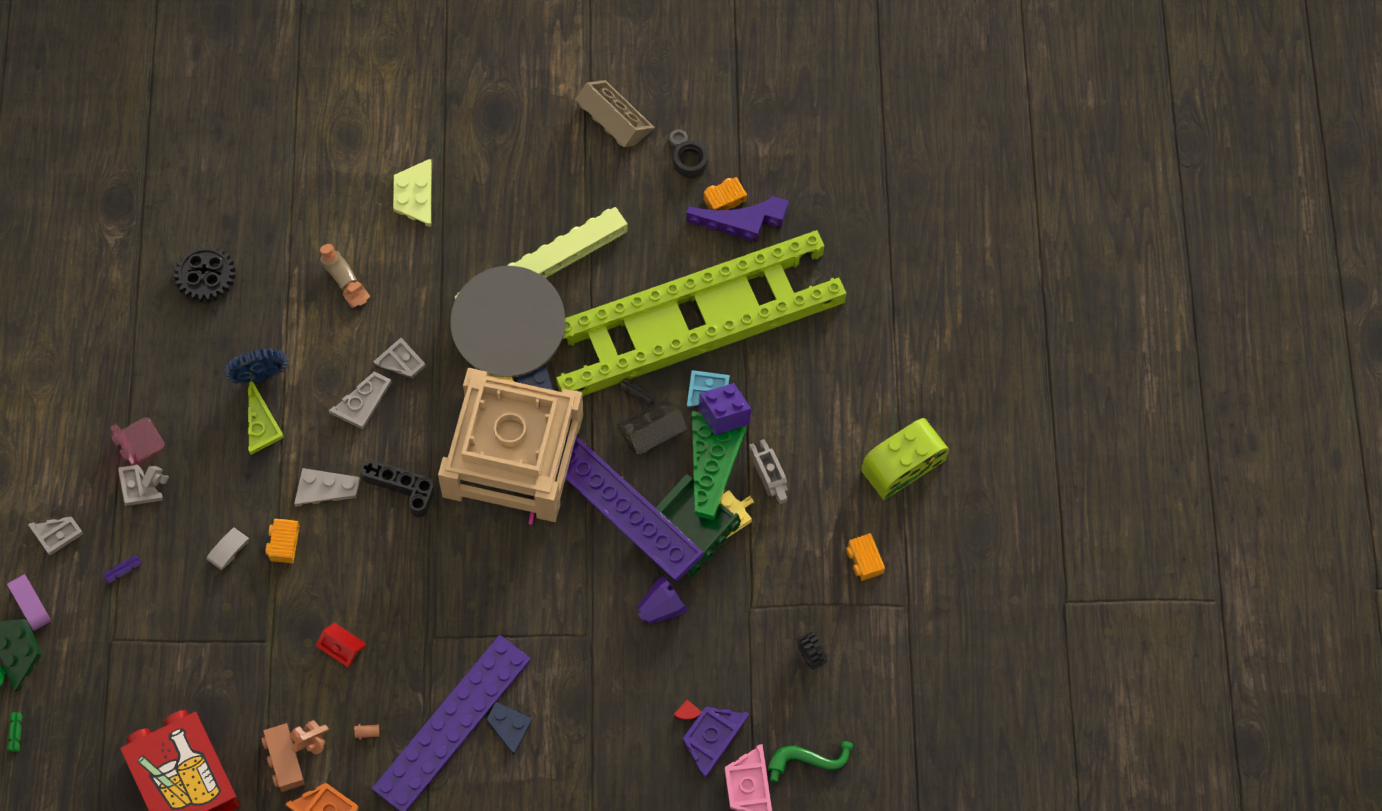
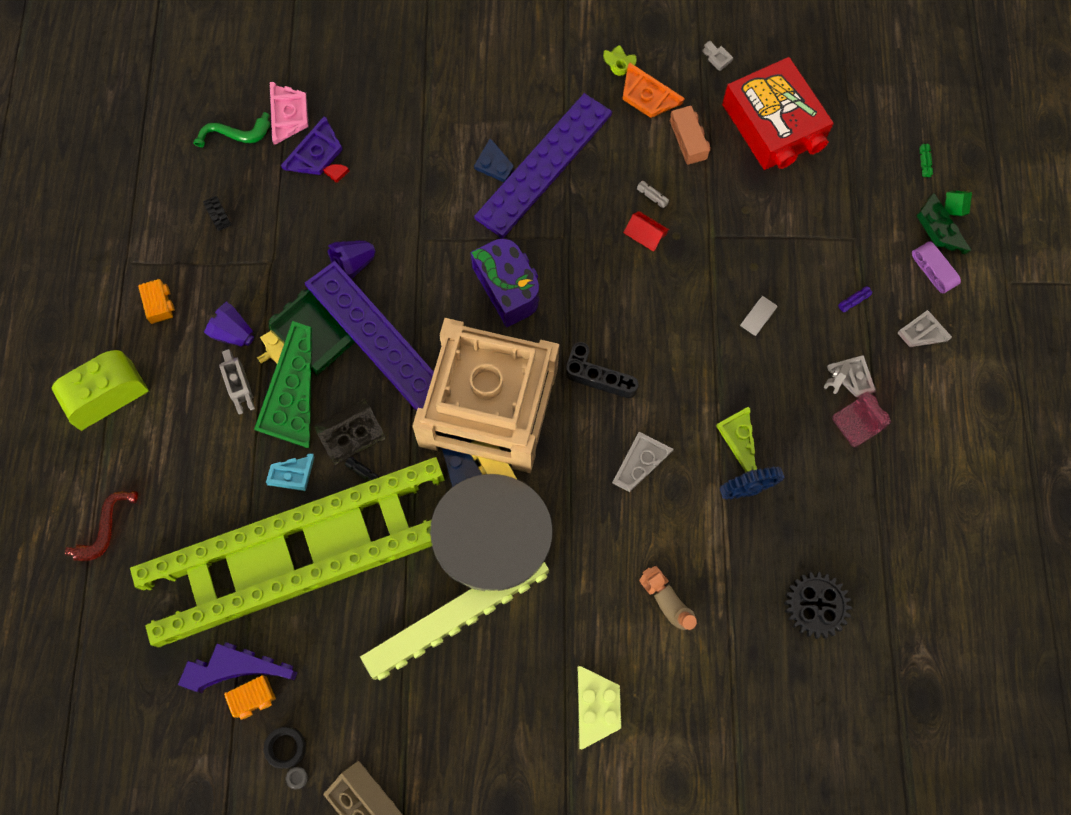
camera: 175 degrees left, 5 degrees up
light orange brick [266,519,300,564] -> none
nougat hips [290,720,329,754] -> none
light grey wing [294,468,360,507] -> none
nougat pin [354,724,379,740] -> none
light grey wing [373,338,426,379] -> none
dark purple brick [698,383,751,435] -> none
none -> clear red animal [65,491,138,561]
none -> dark purple cone [204,302,254,347]
none -> dark purple brick [470,239,539,328]
none -> light grey axle [637,181,669,208]

